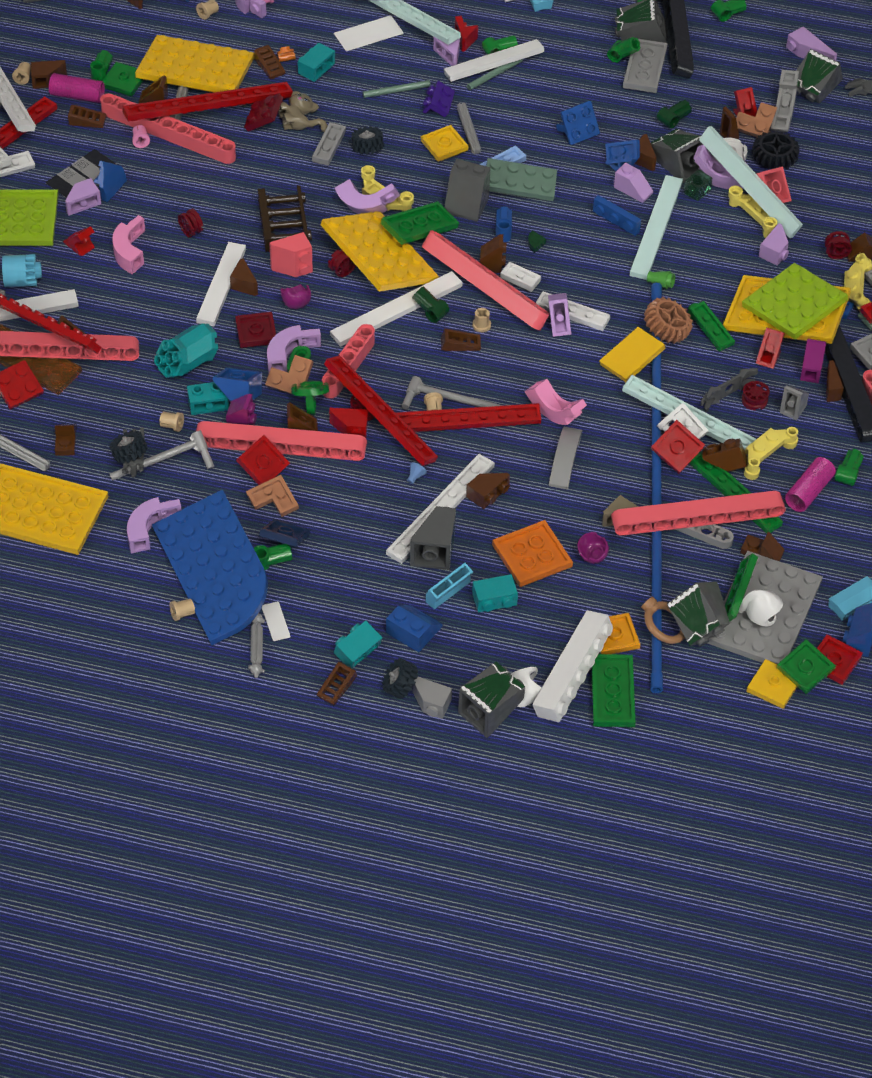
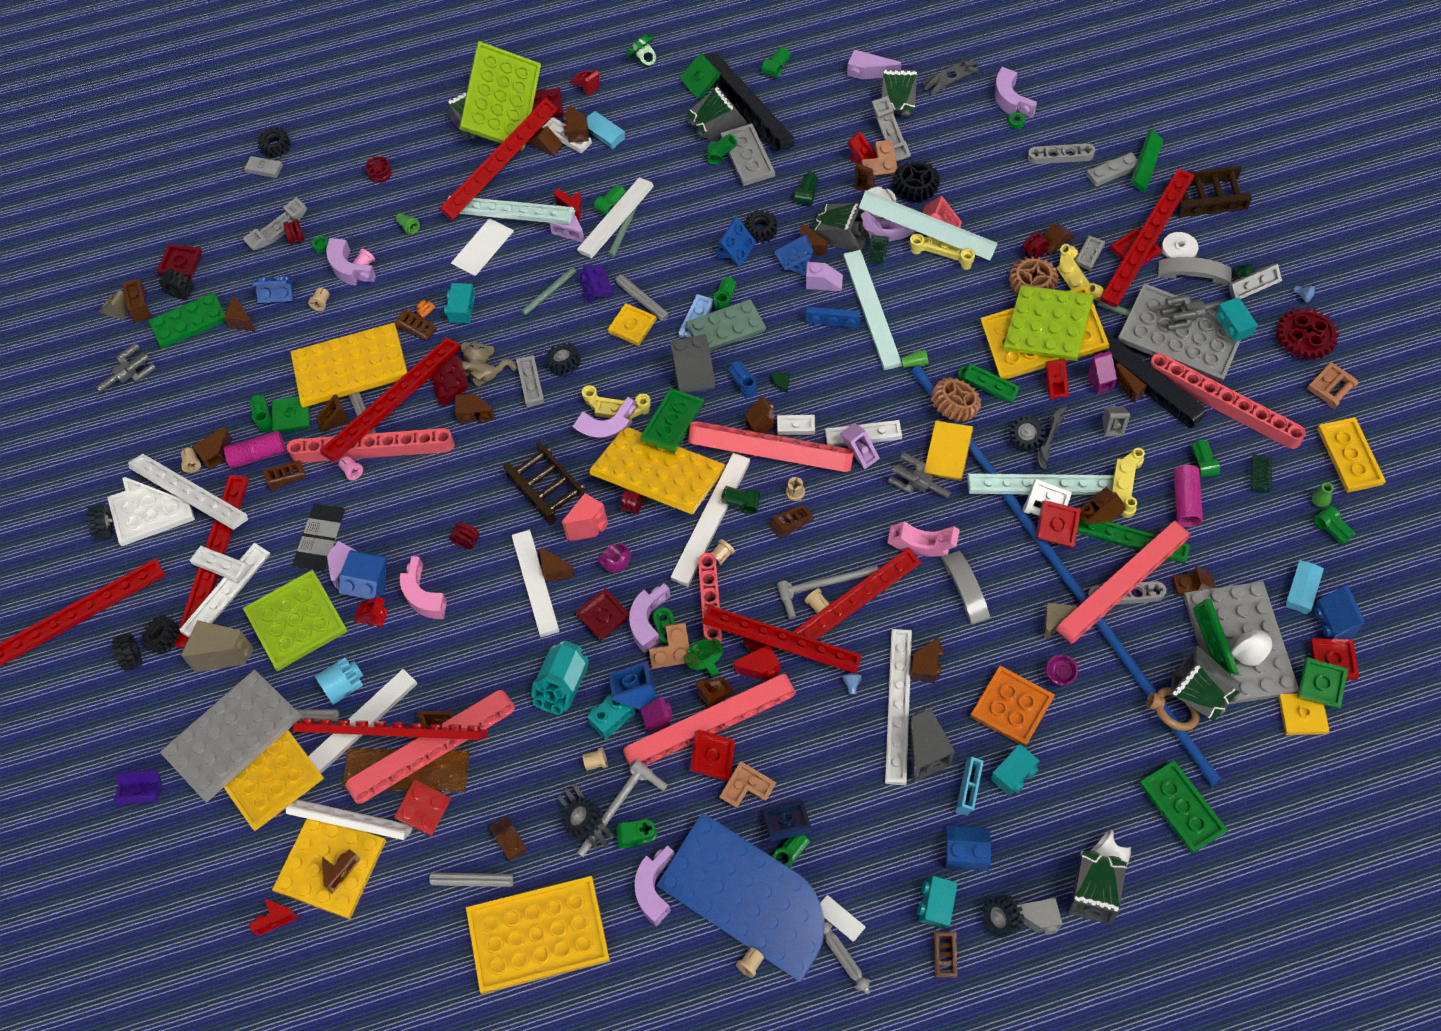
camera: 25 degrees left, 10 degrees up
blue slope [94,161,127,202] -> none
white brick [532,610,613,722] -> none
light orange tile [600,613,641,654] -> none
dark red wheel [741,381,770,411] -> none
lavender slope [759,223,789,266] -> none
none -> blue slope [339,550,387,599]
none -> reddish brown slope [455,393,495,424]
none -> green piece [616,819,658,848]
none -> tan bush [711,539,735,565]
none -> green piece [714,276,737,311]
none -> black tyre [745,210,777,243]
none -> dark grey plant [888,452,951,499]
none -> nougat gear [1009,256,1058,294]
none -> black wheel [1010,415,1045,452]

